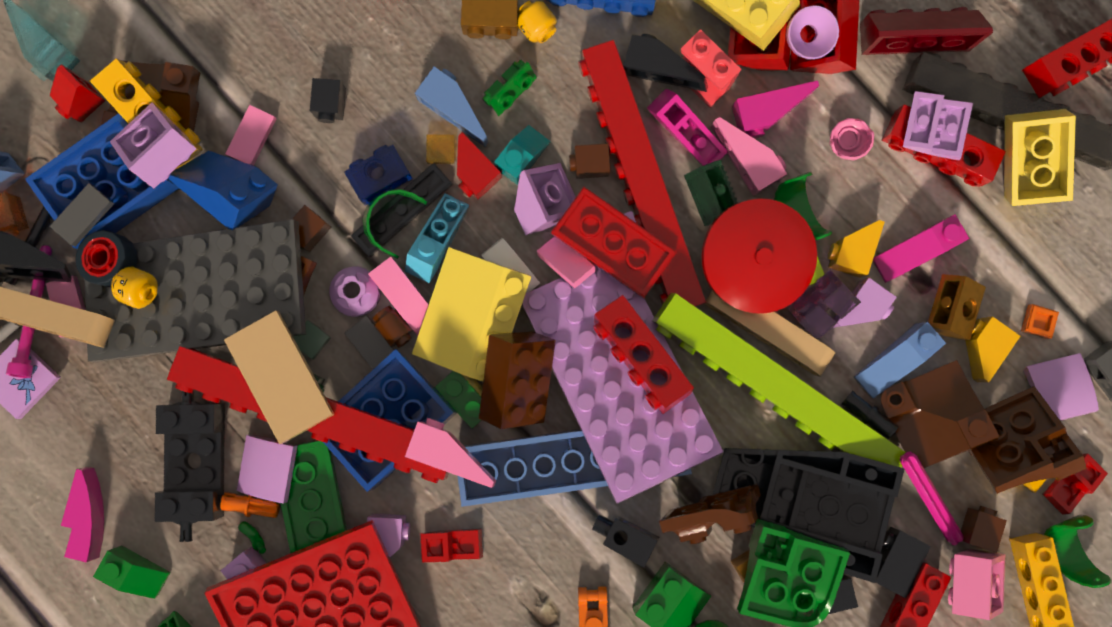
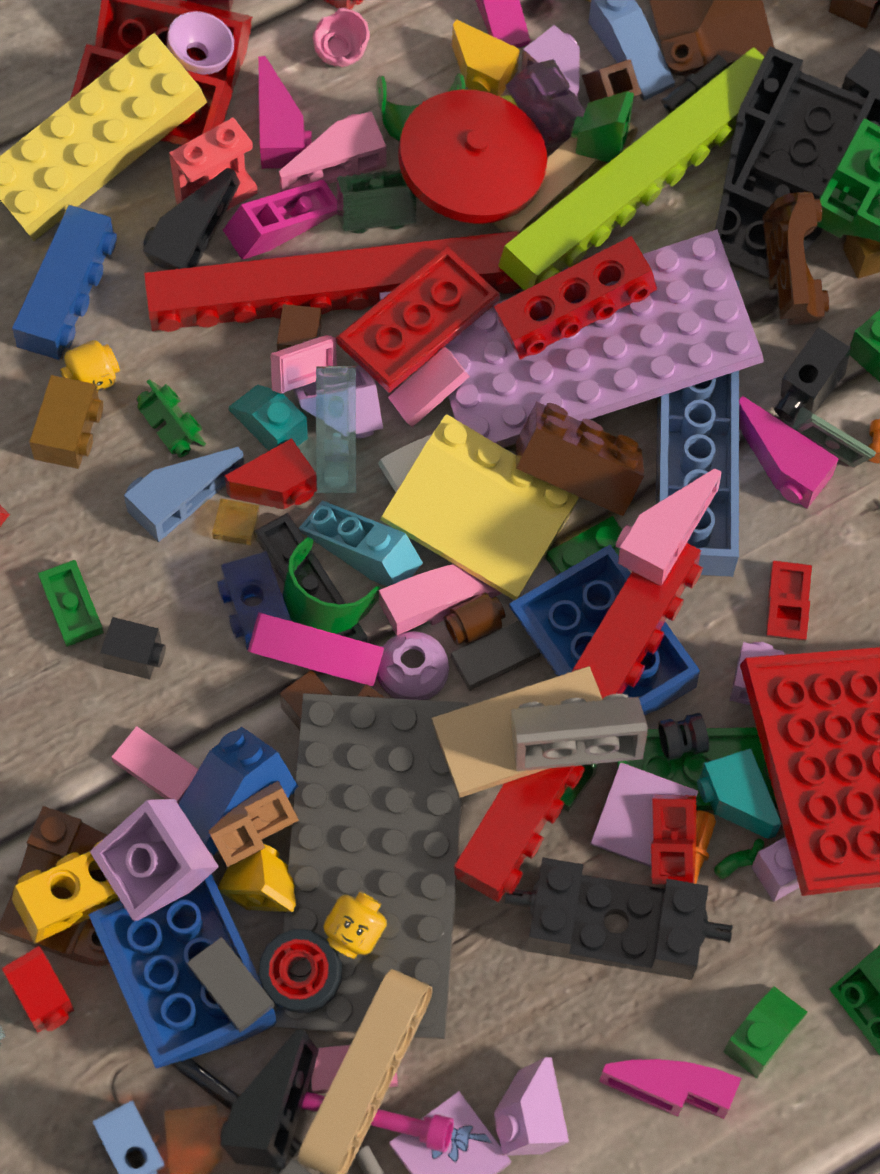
camera: 75 degrees left, 20 degrees down
dark pink axle [900,451,964,545] -> none
none -> green plate [38,560,104,647]
none -> medium nougat slope [209,781,299,867]
none -> yellow slope [218,844,296,912]
none -> dark pink slope [248,612,384,687]
none -> bright pink tile [270,335,337,394]
none -> clear light blue slope [316,366,357,493]
none -> lavender slope [494,1057,569,1156]
none -> light grey slope [511,694,648,771]
none -> green slope [571,91,634,163]
none -> reddish brown brick [581,59,642,102]
none -> red slope [651,795,696,884]
none -> black wheel [658,713,709,761]
none -> teal slope [697,749,781,839]
none -> dark pink slope [739,396,839,509]
none -> sand green slope [792,407,876,467]

